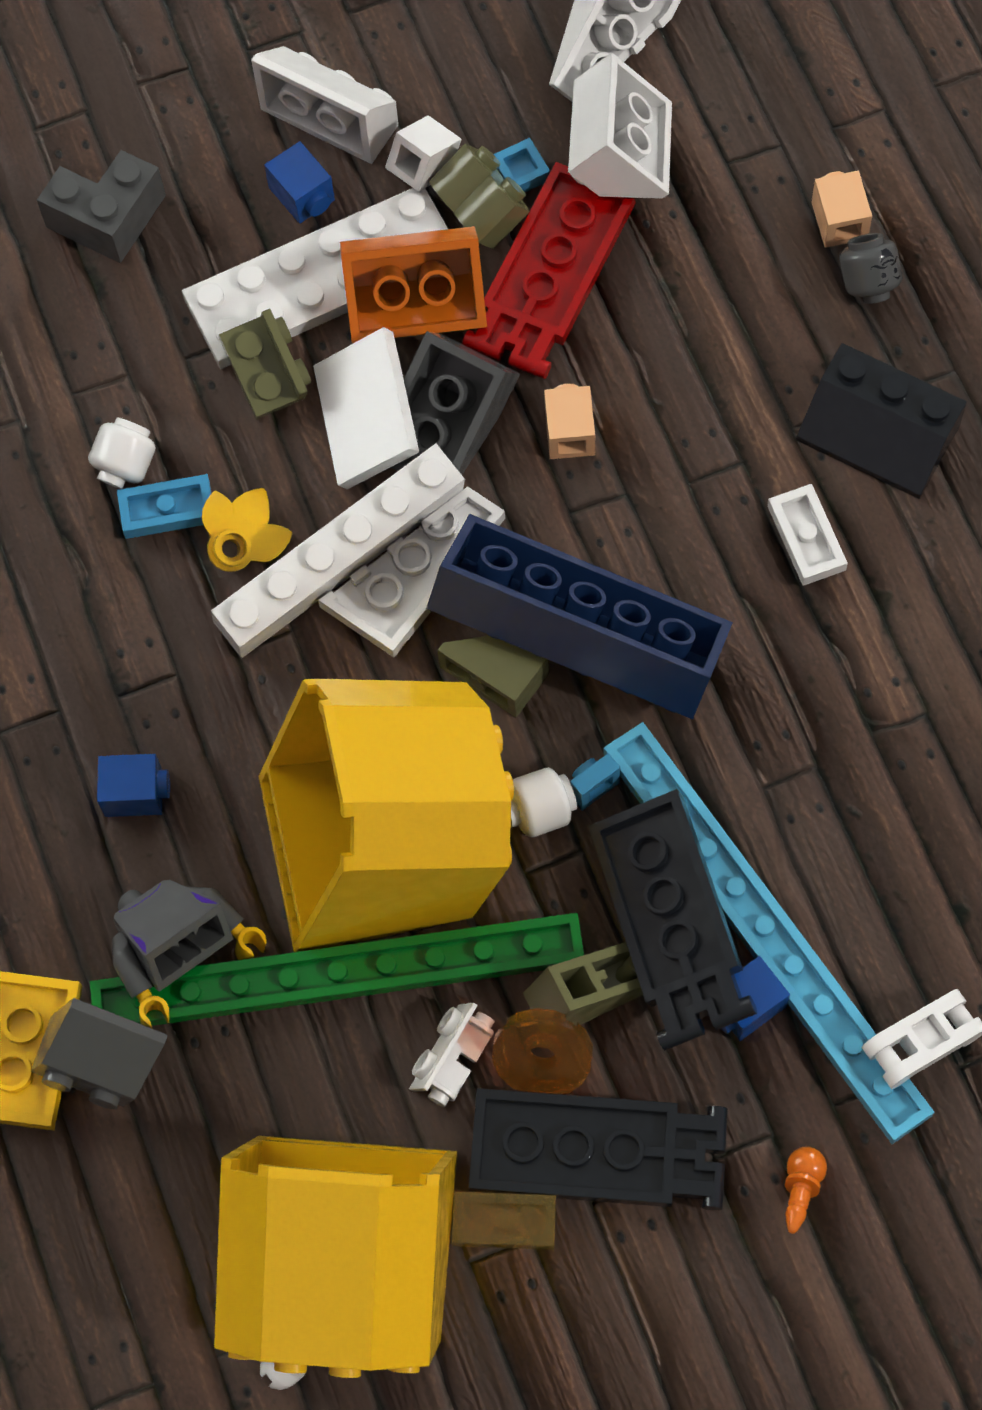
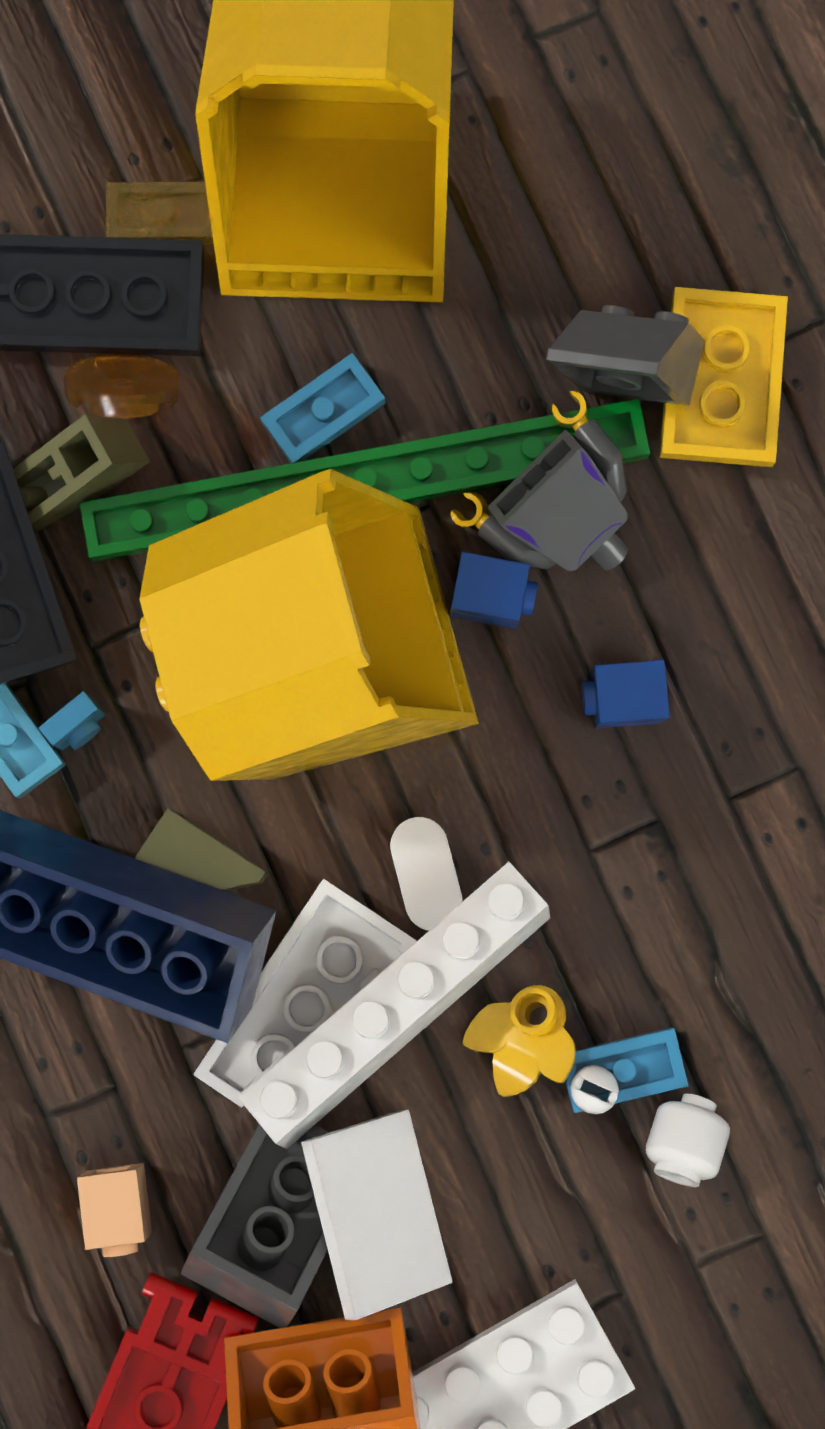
camera: 175 degrees right, 15 degrees up
olive bracket [219,308,311,420] -> none
white hinge [409,1003,495,1107] -> none
white head [511,767,577,837] -> none
none -> dark azure plate [260,353,386,463]
none -> white tile [390,817,463,931]
none -> blue brick [450,552,538,629]
none -> white hinge [570,1065,619,1114]

